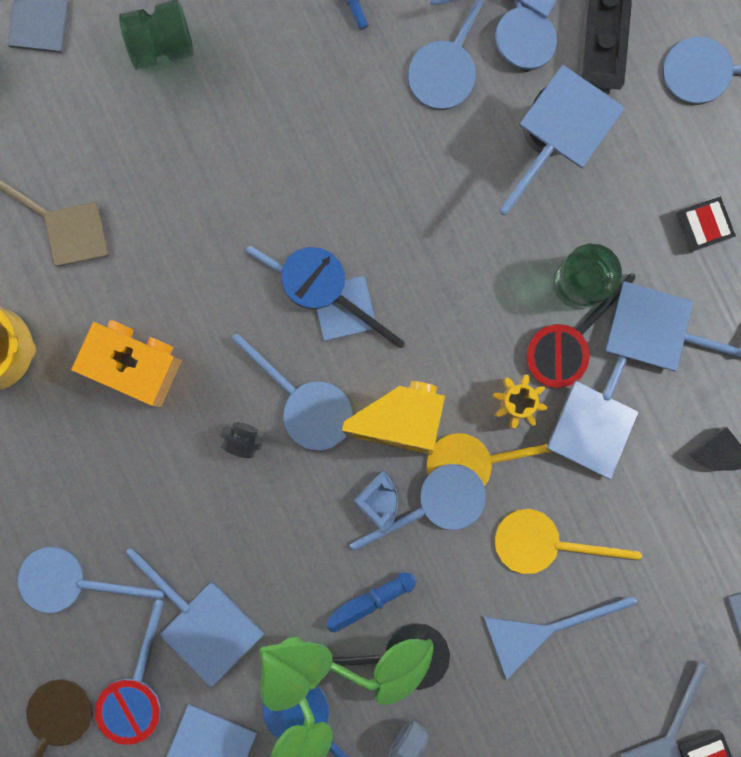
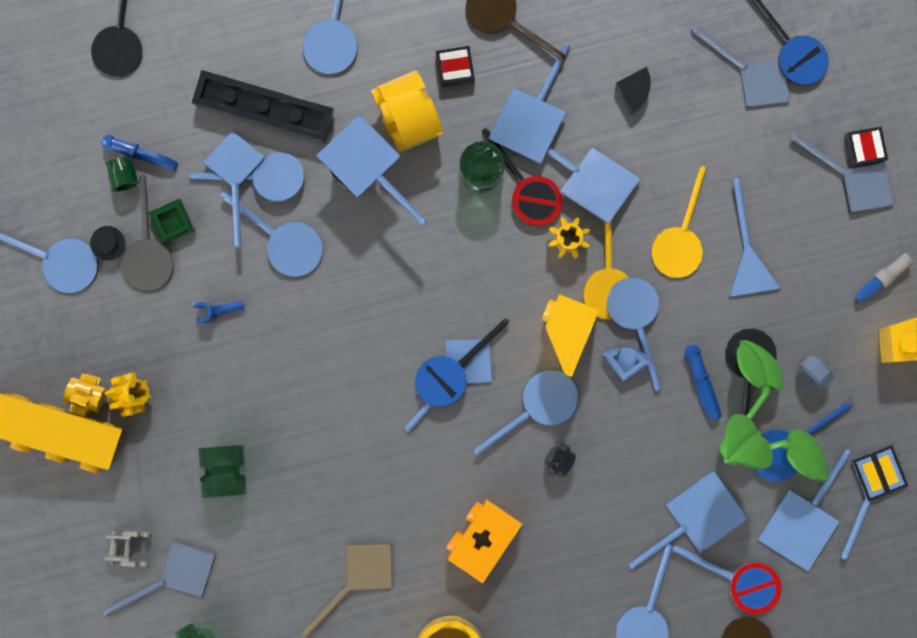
camera: 85 degrees left, 0 degrees up
none -> yellow brick [371,70,443,153]

